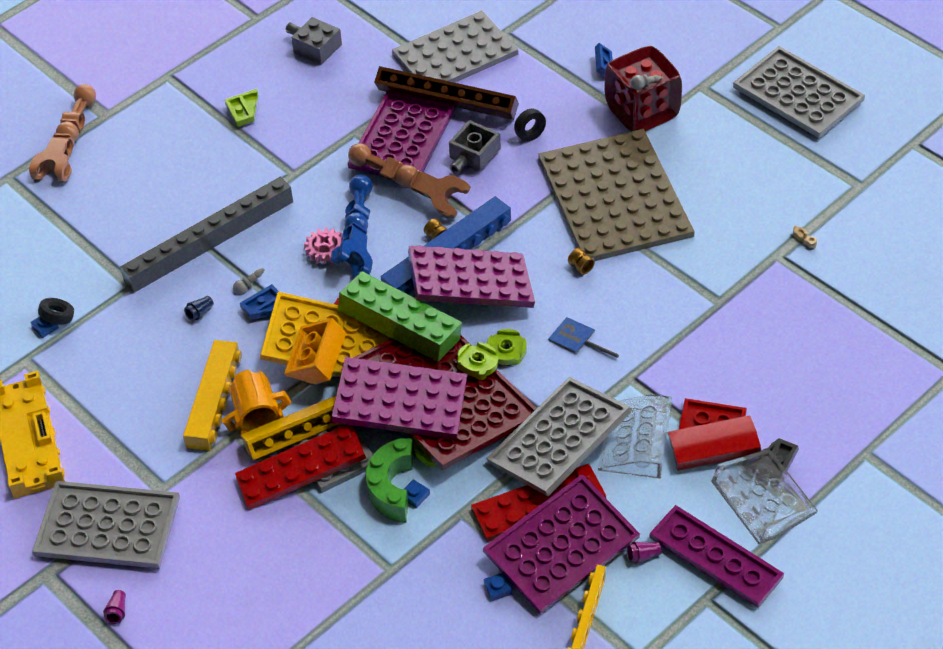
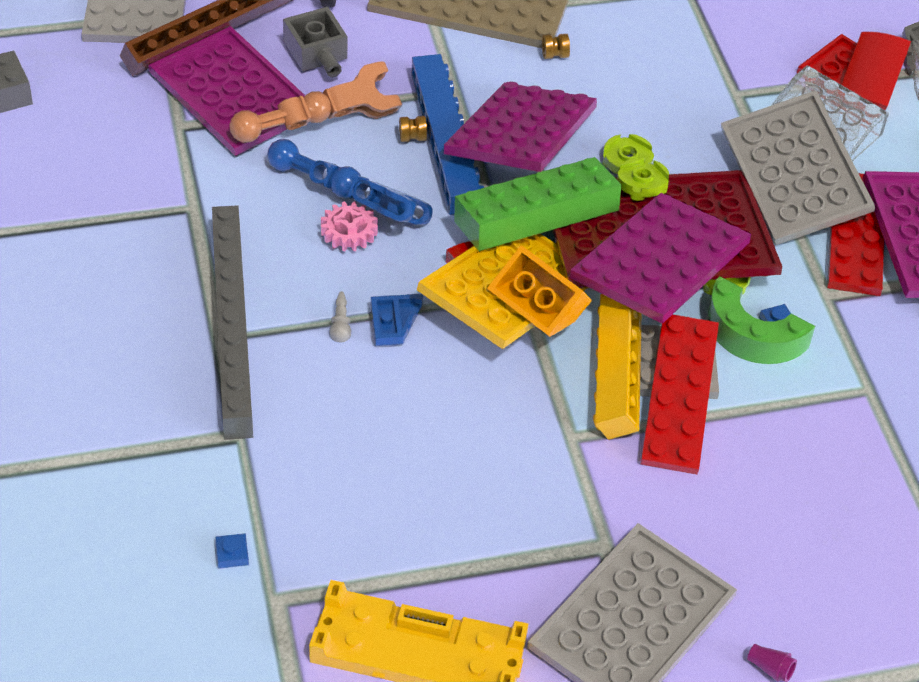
camera: 65 degrees left, 0 degrees up
black tyre [38,298,74,325] -> none
yellow brick [183,340,242,451] -> none
dark blue cone [184,296,214,321] -> none
light orange container [222,369,292,434] -> none
lime wing [224,89,258,127] -> none
blue piece [548,317,619,358] -> none

